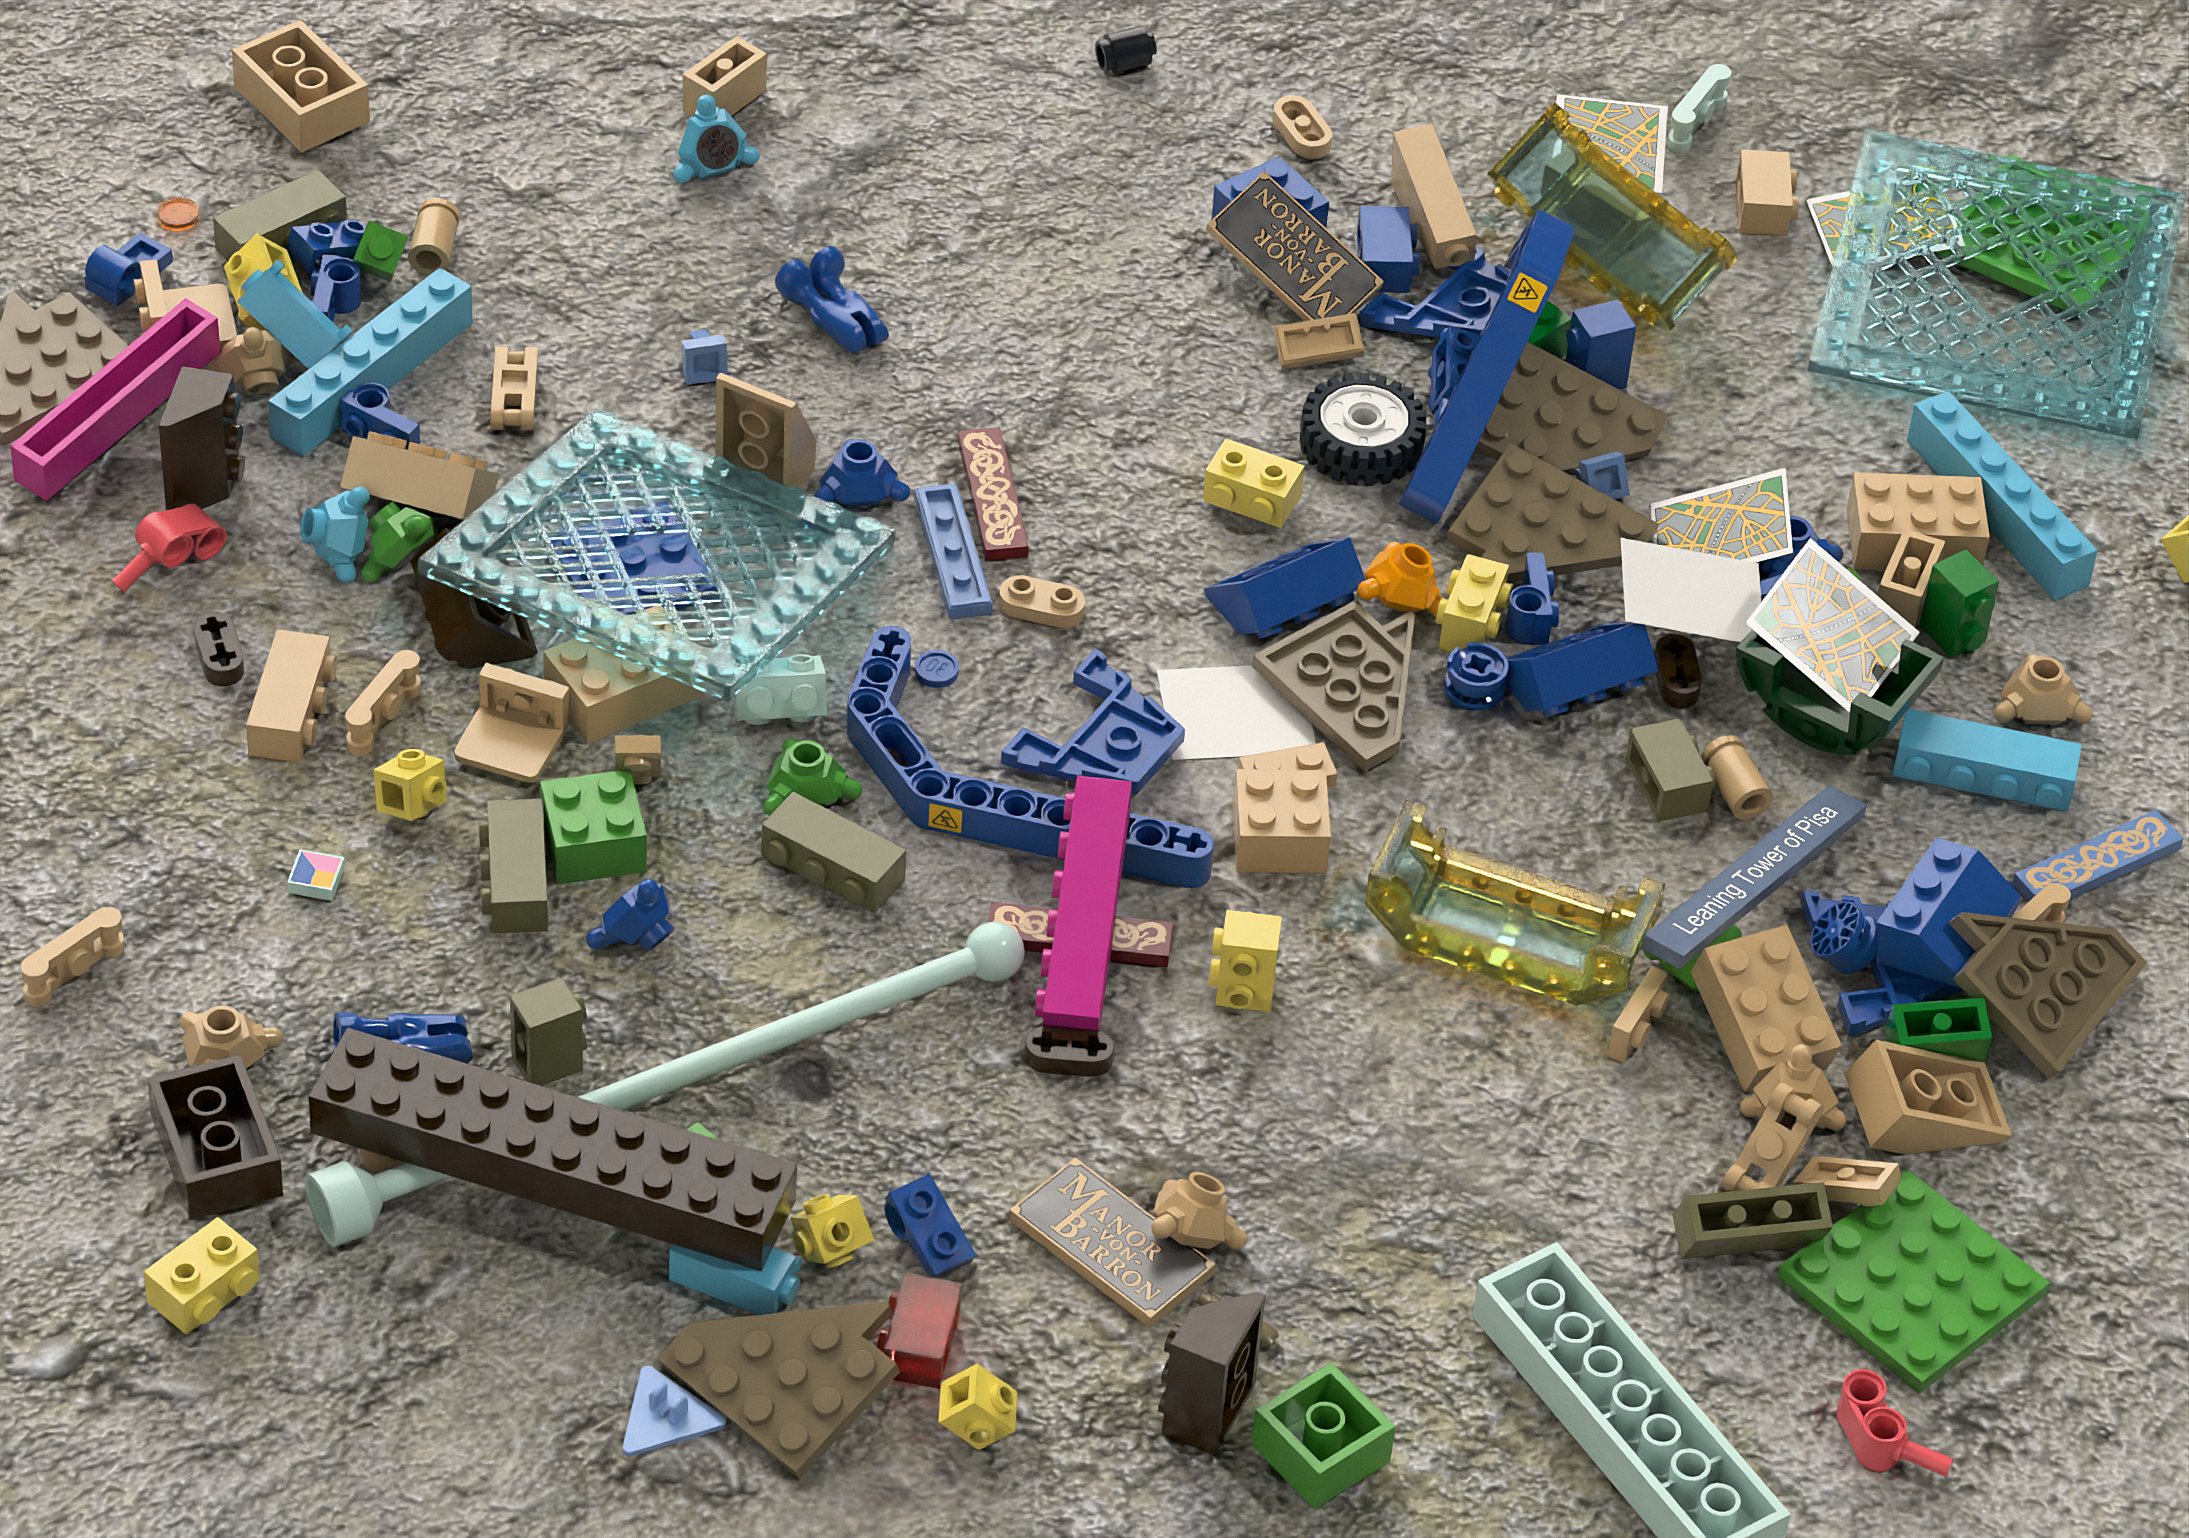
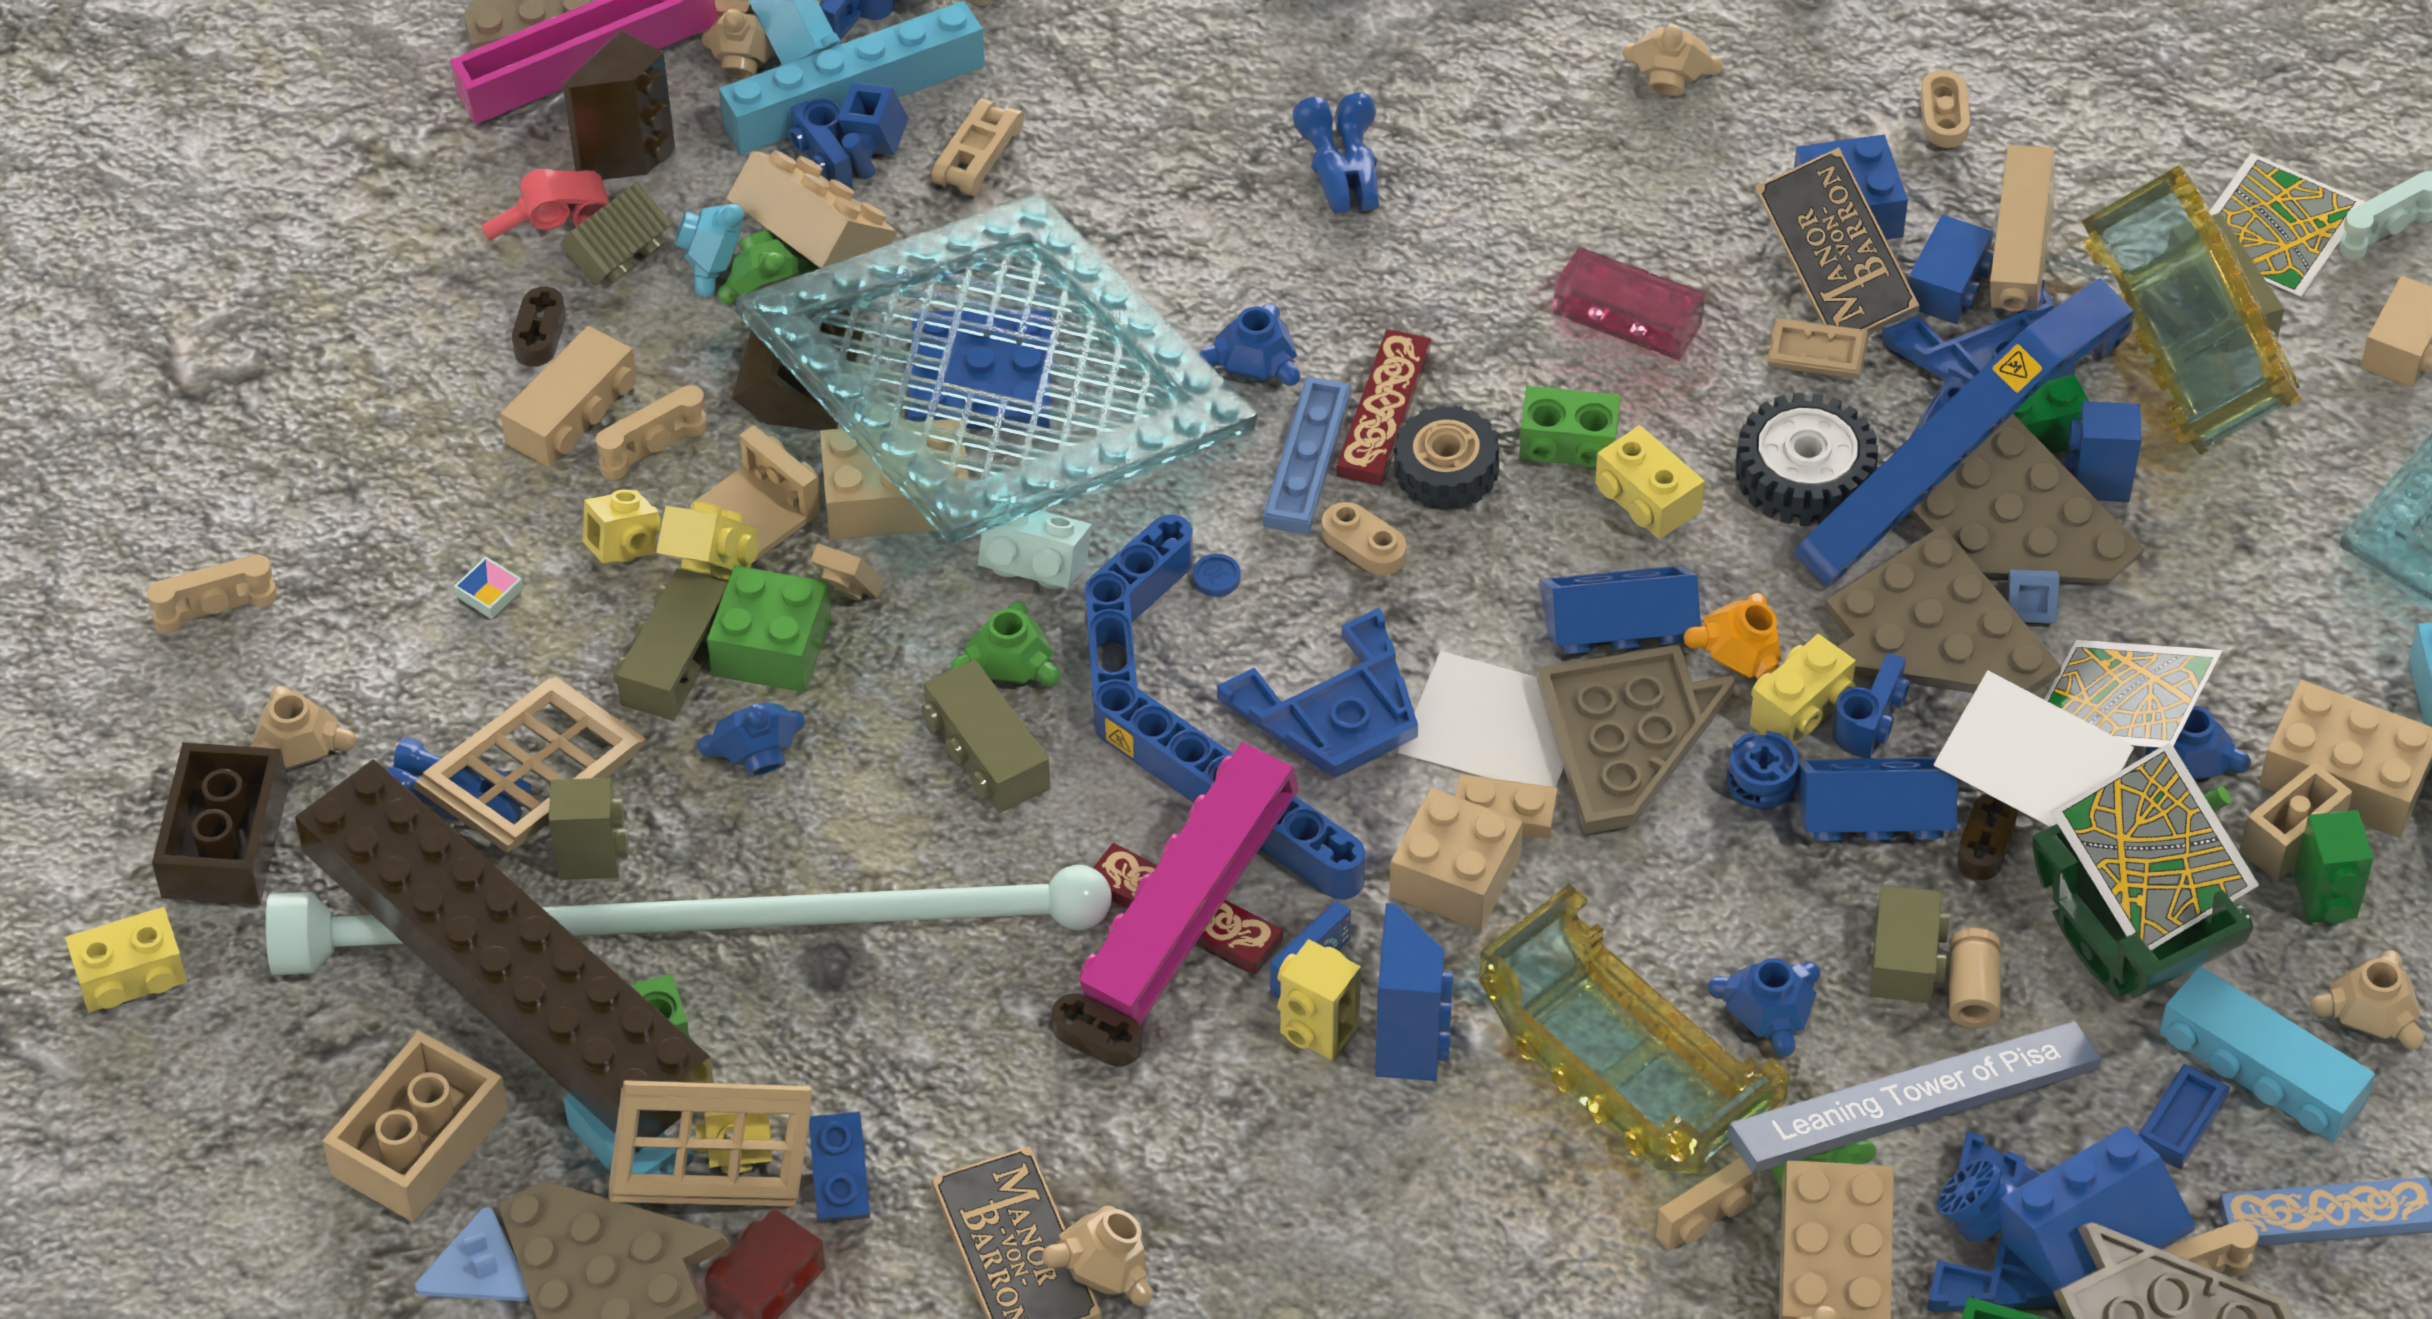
camera: 30 degrees right, 5 degrees up
medium blue tile [681,329,728,385] -> none
tan slope [715,373,816,501] -> none
none -> tan brick [322,1030,509,1222]
none -> tan piece [414,676,646,853]
none -> olive brick [561,181,672,286]
none -> tan piece [608,1081,812,1207]
none -> light yellow brick [656,501,759,581]
none -> blue brick [837,83,909,179]
none -> blue tile [1270,901,1351,998]
none -> blue slope [1375,903,1454,1081]
none -> black wheel [1394,405,1499,510]
none -> bright green brick [1519,386,1620,467]
none -> clear pink brick [1553,246,1705,361]
none -> tan rock [1623,24,1723,96]
none -> blue rock [1707,958,1821,1057]
none -> blue tile [2138,1064,2230,1170]

